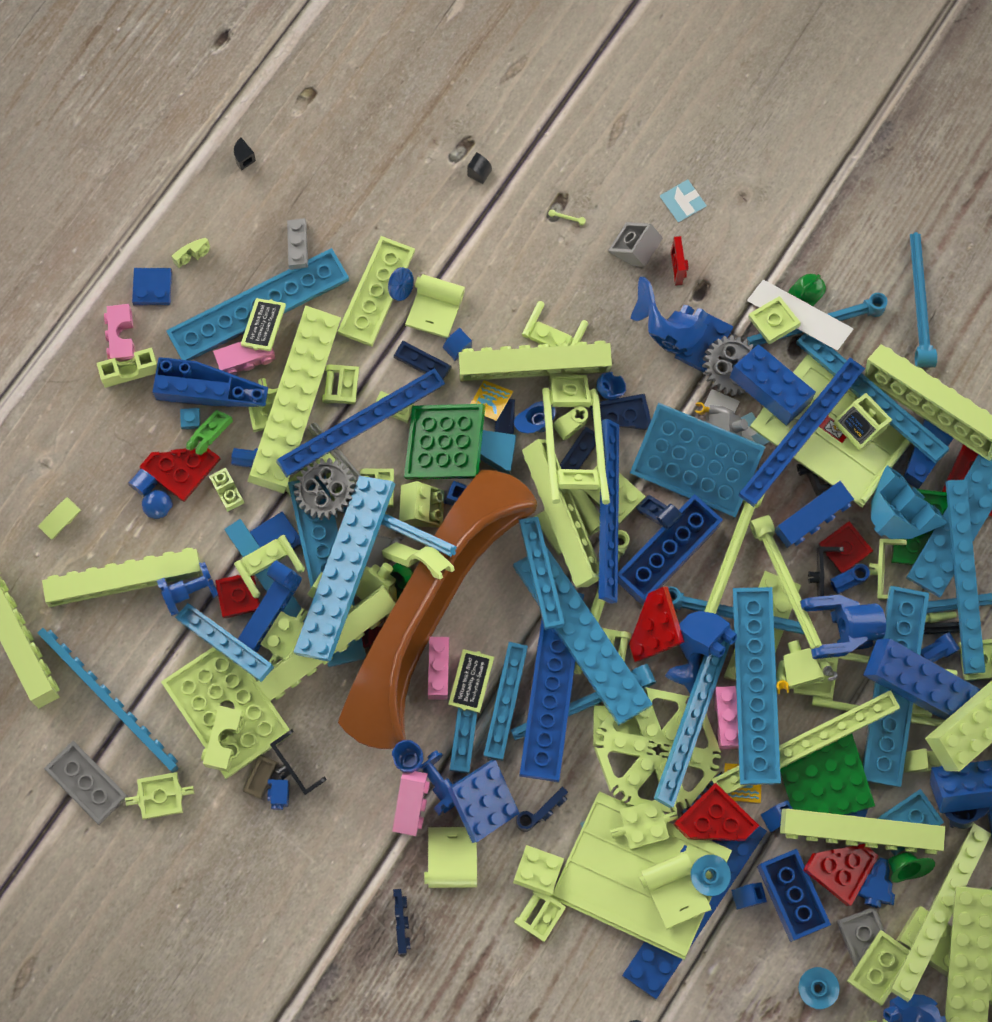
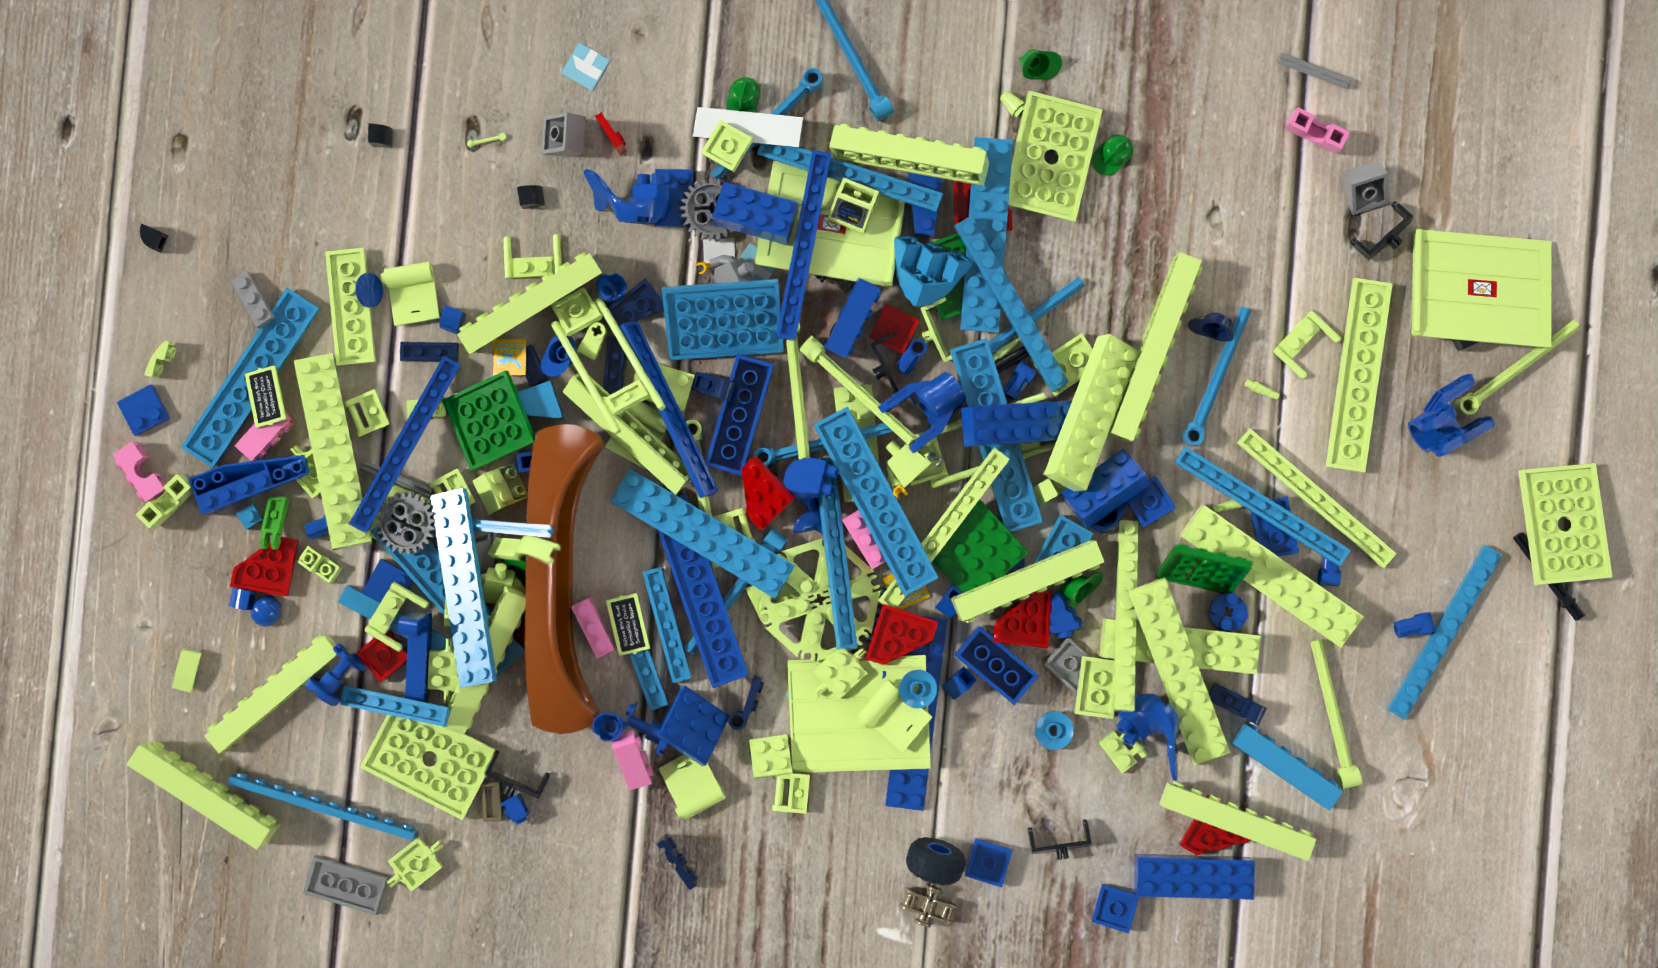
camera: 25 degrees left, 15 degrees up
yellowish green arch [201,706,244,772] -> none
dark azure plate [519,516,565,630] -> none
none -> black brick [517,185,545,209]

